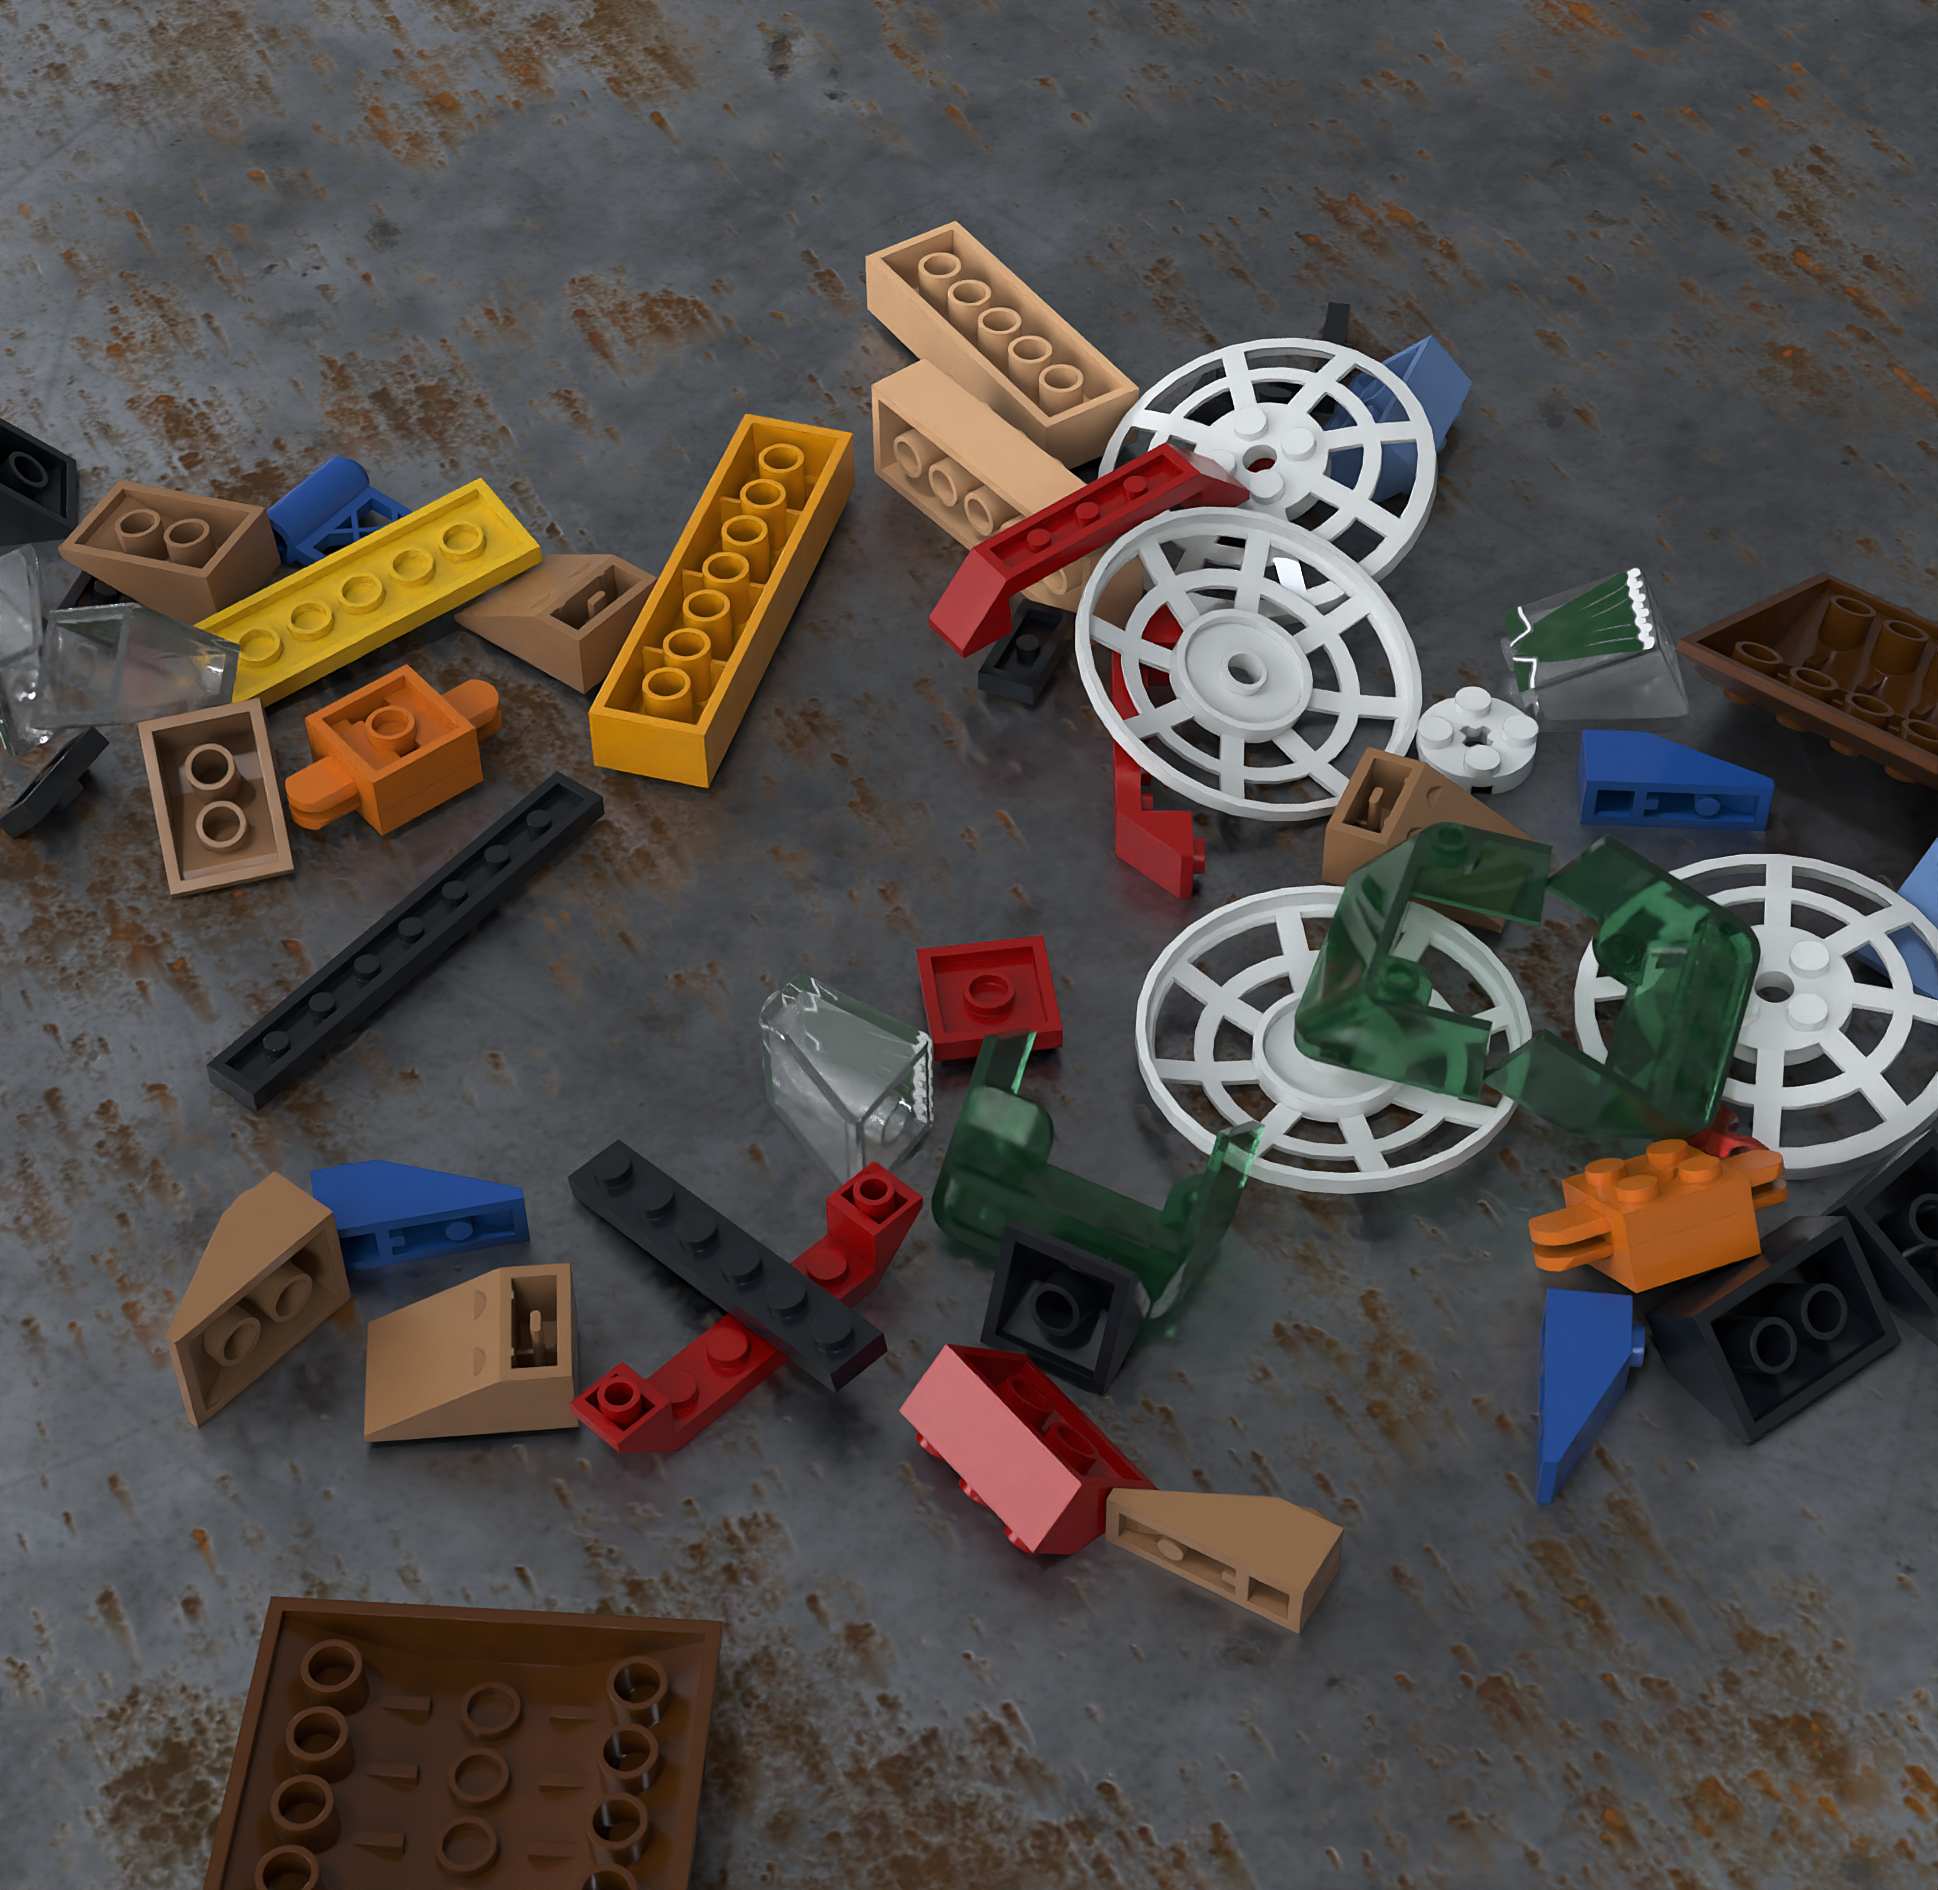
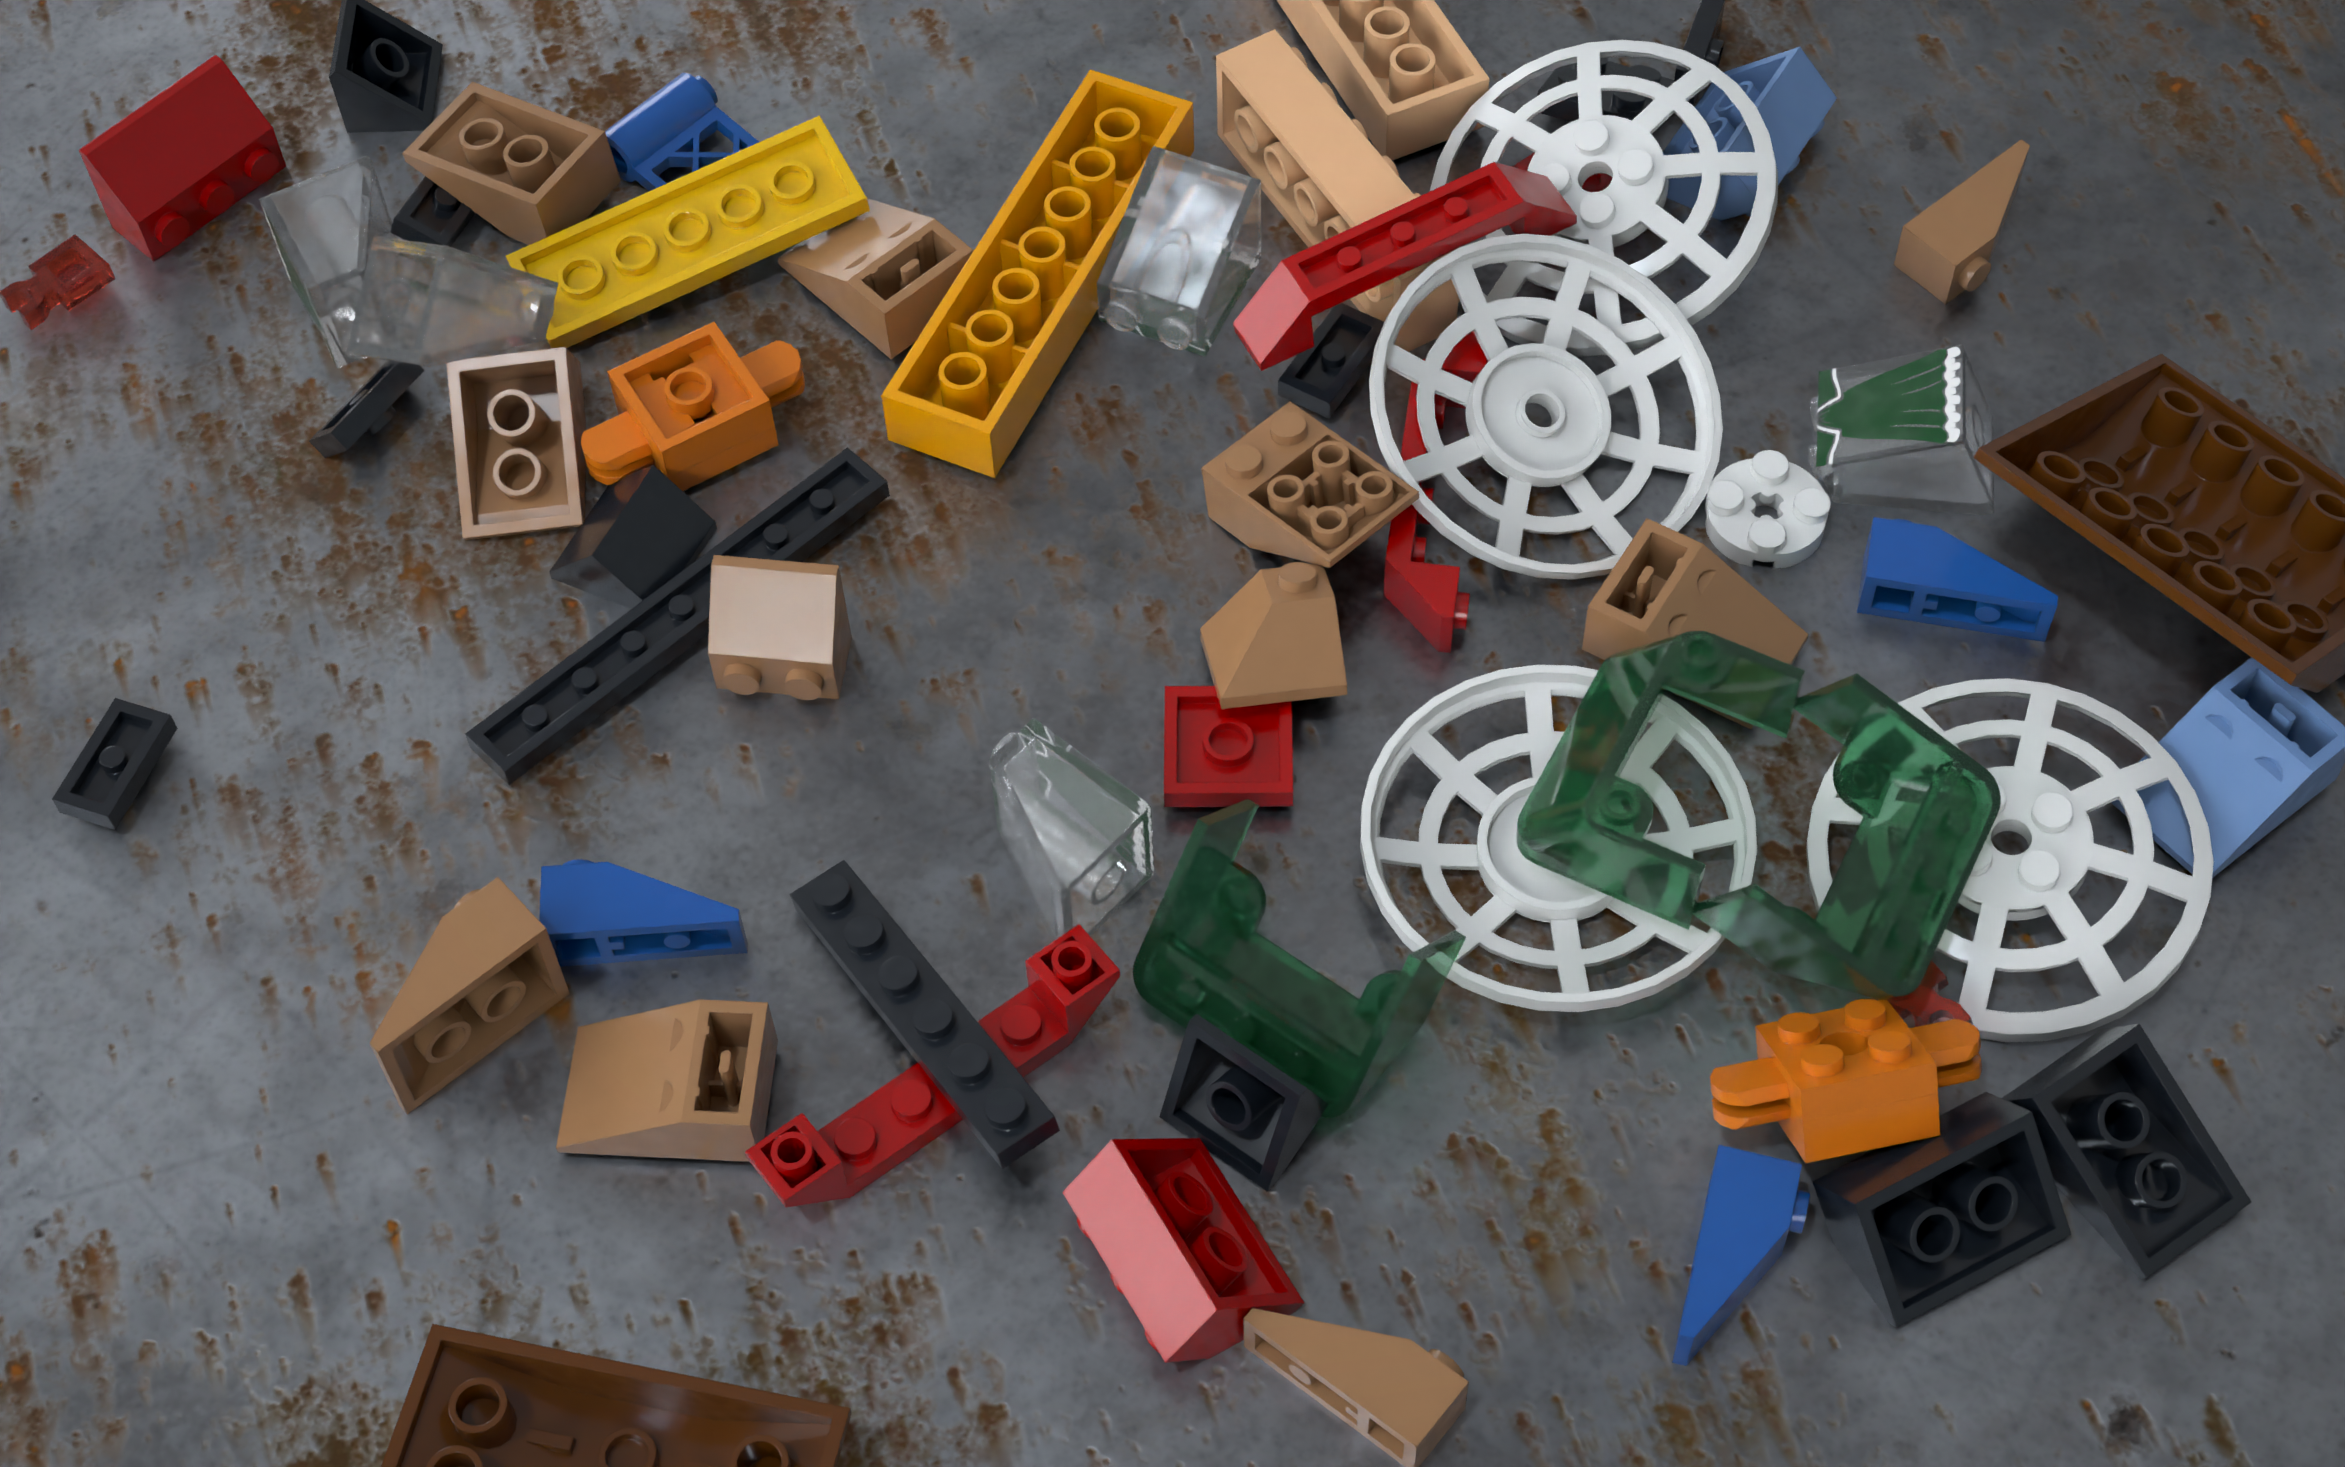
camera: 10 degrees right, 10 degrees up
none -> black slope [549,465,717,609]
none -> slope [708,555,852,700]
none -> clear slope [1097,146,1261,357]
none -> medium nougat slope [1200,562,1347,709]
none -> medium nougat slope [1201,401,1419,568]
none -> medium nougat slope [1894,139,2030,305]

